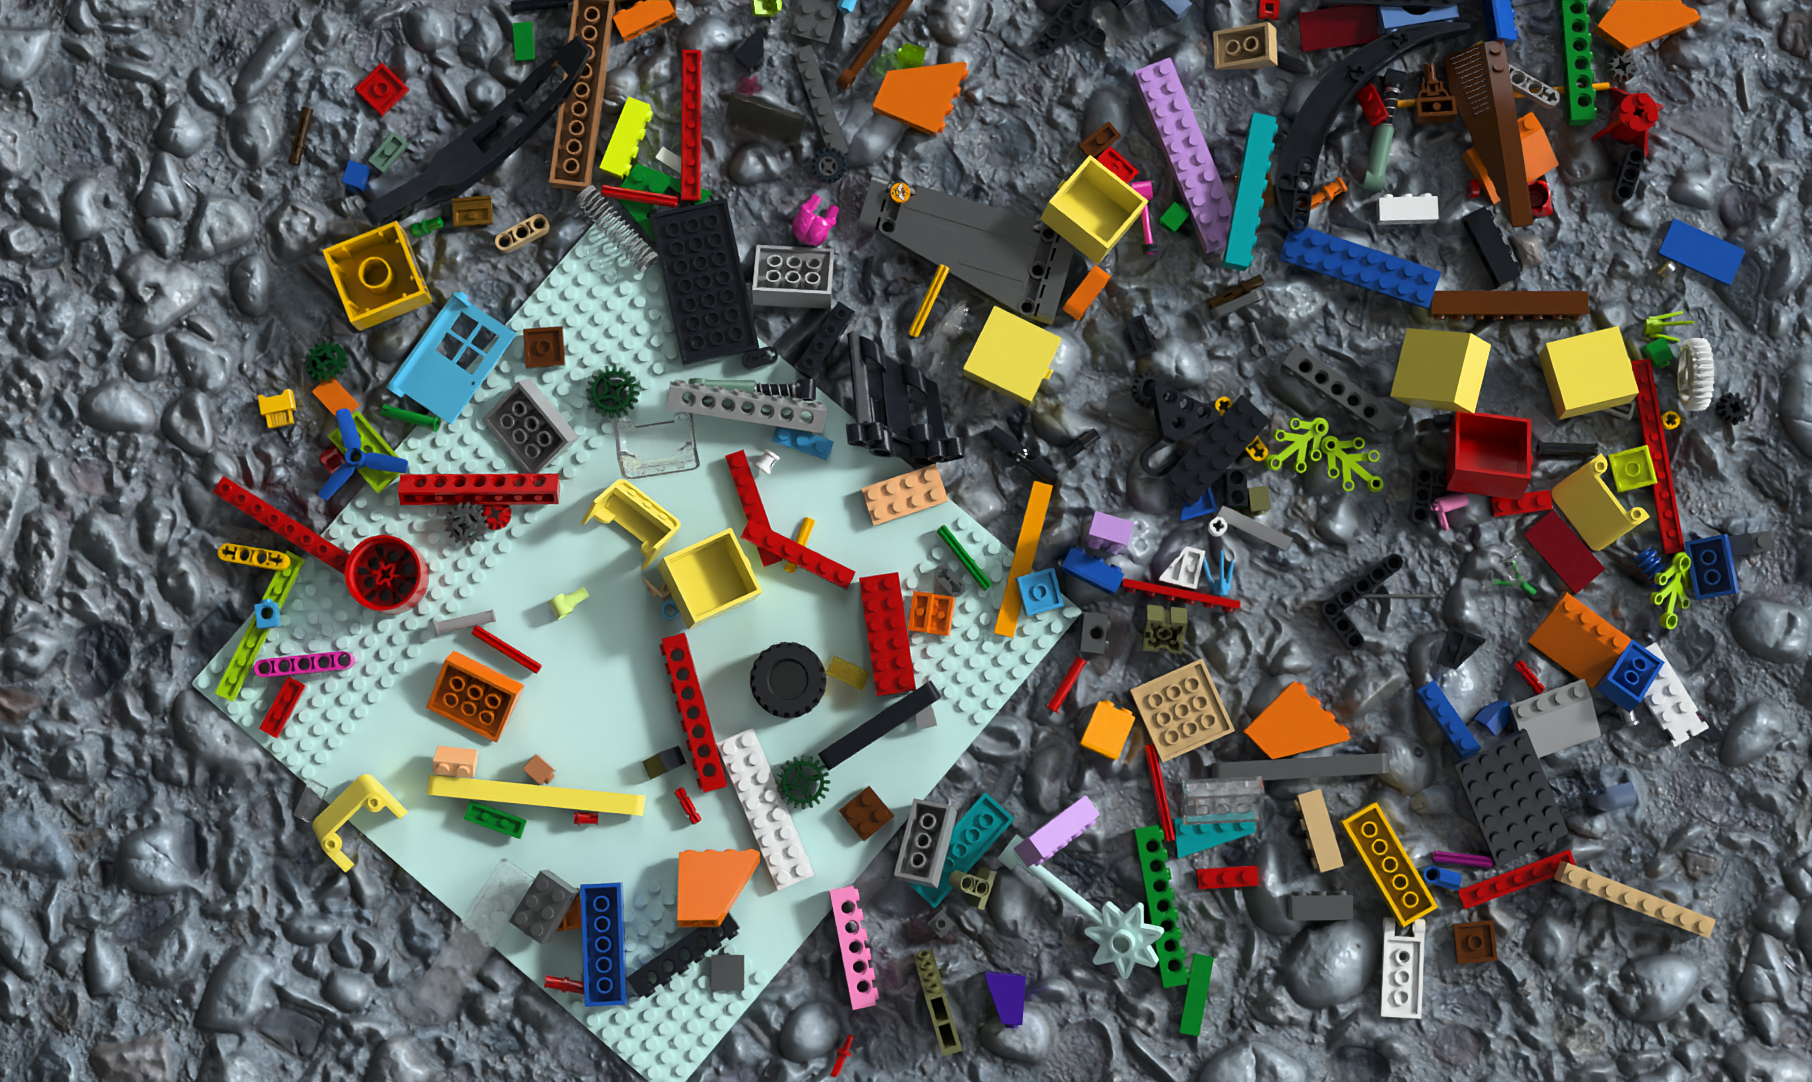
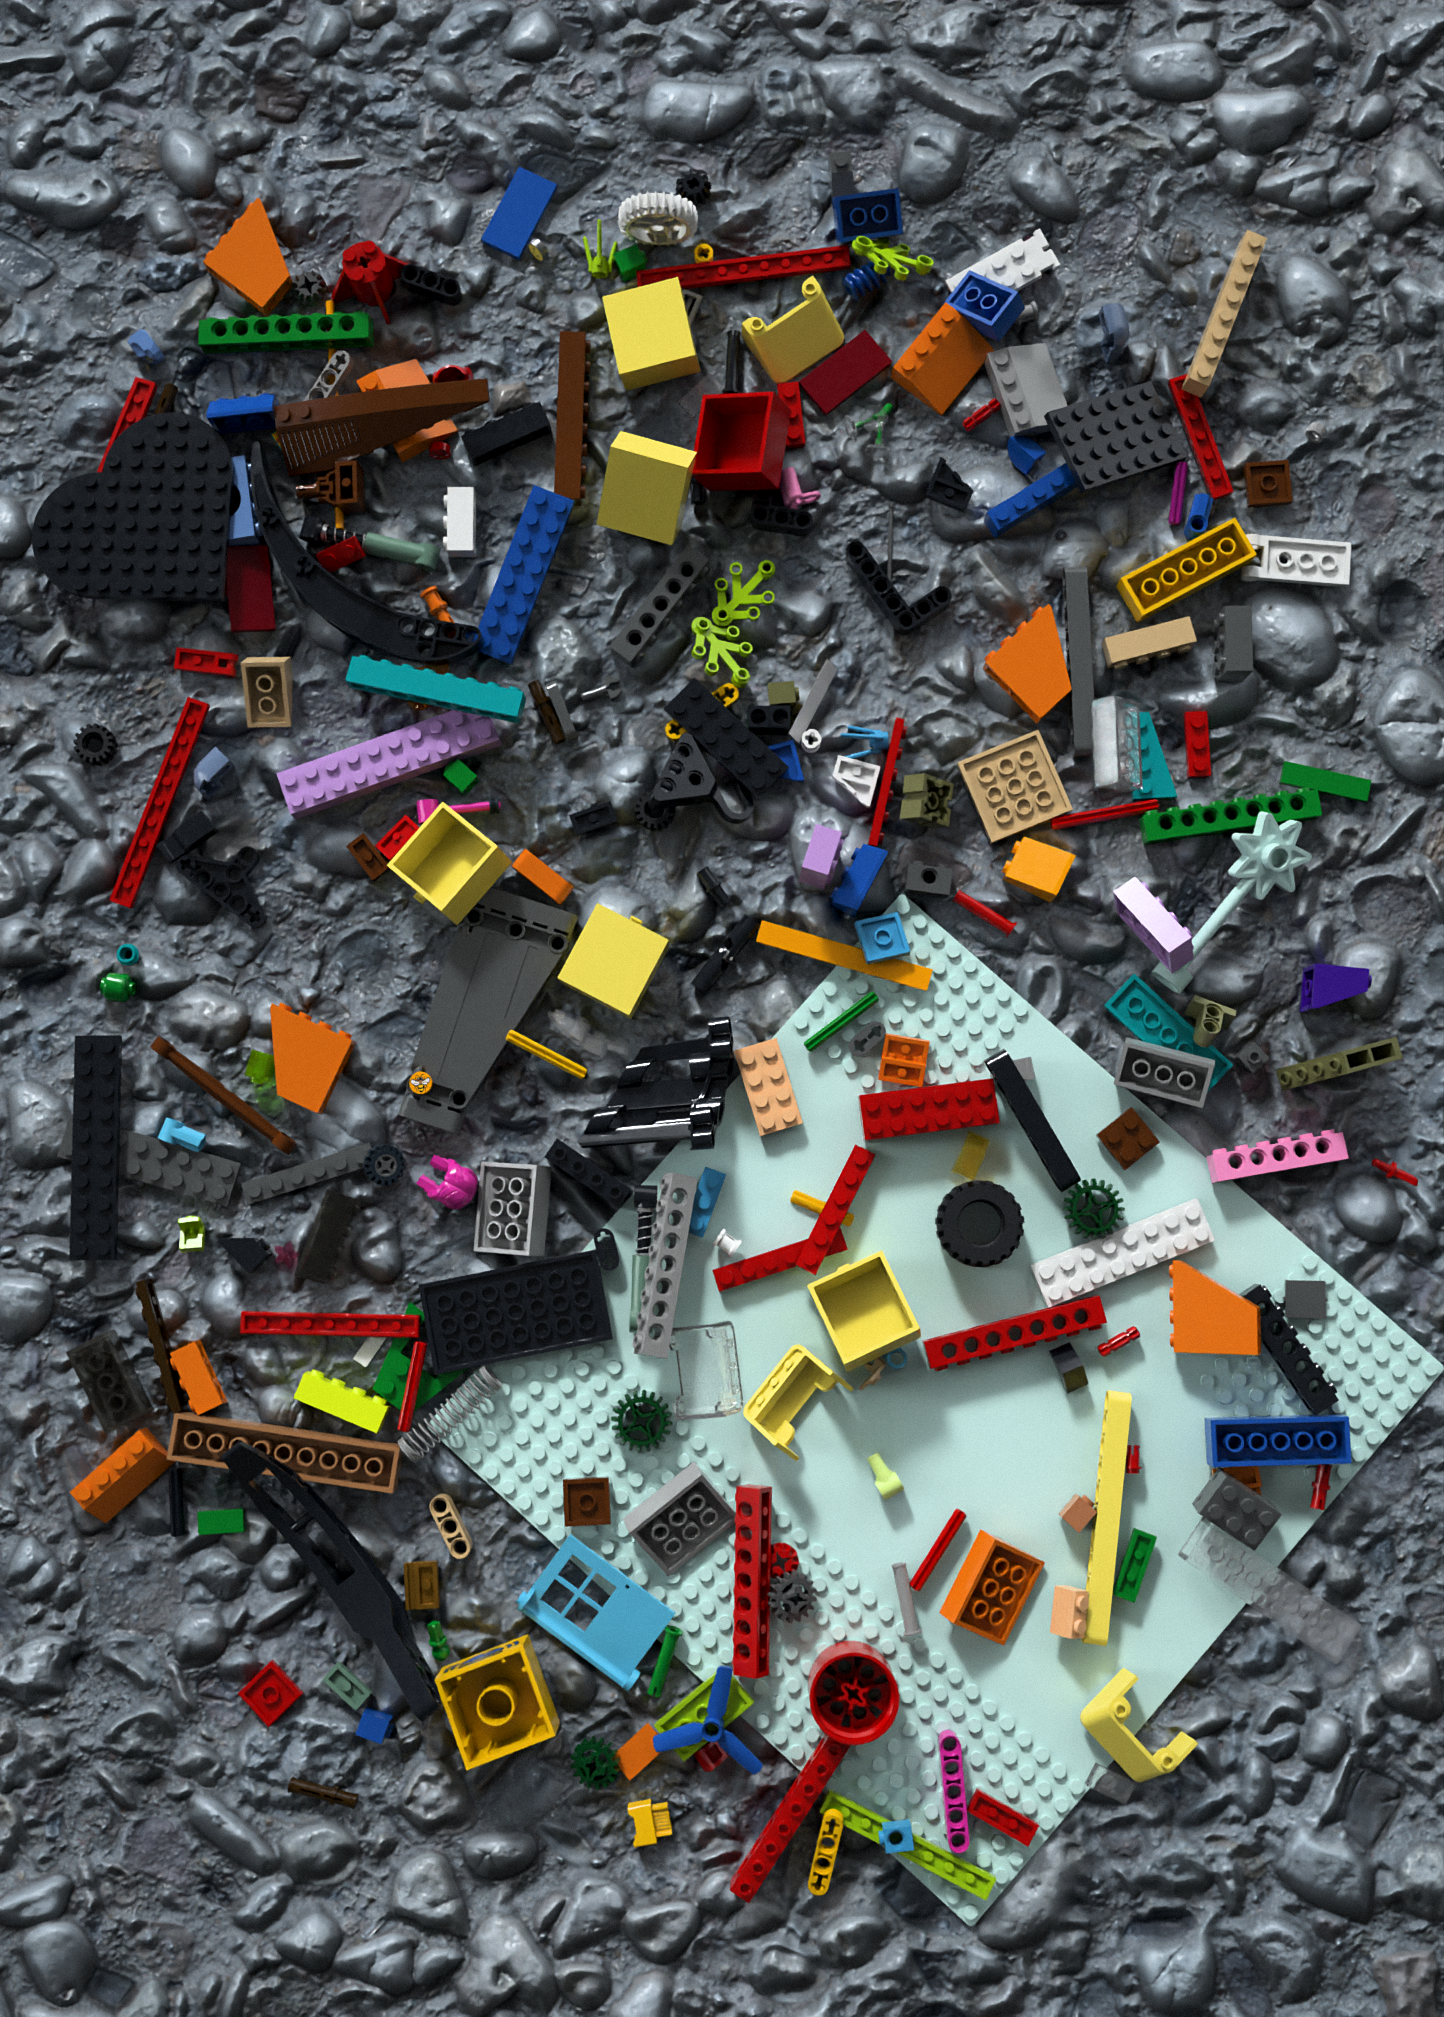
camera: 85 degrees left, 0 degrees up
neon yellow tile [1608,445,1658,493] -> none

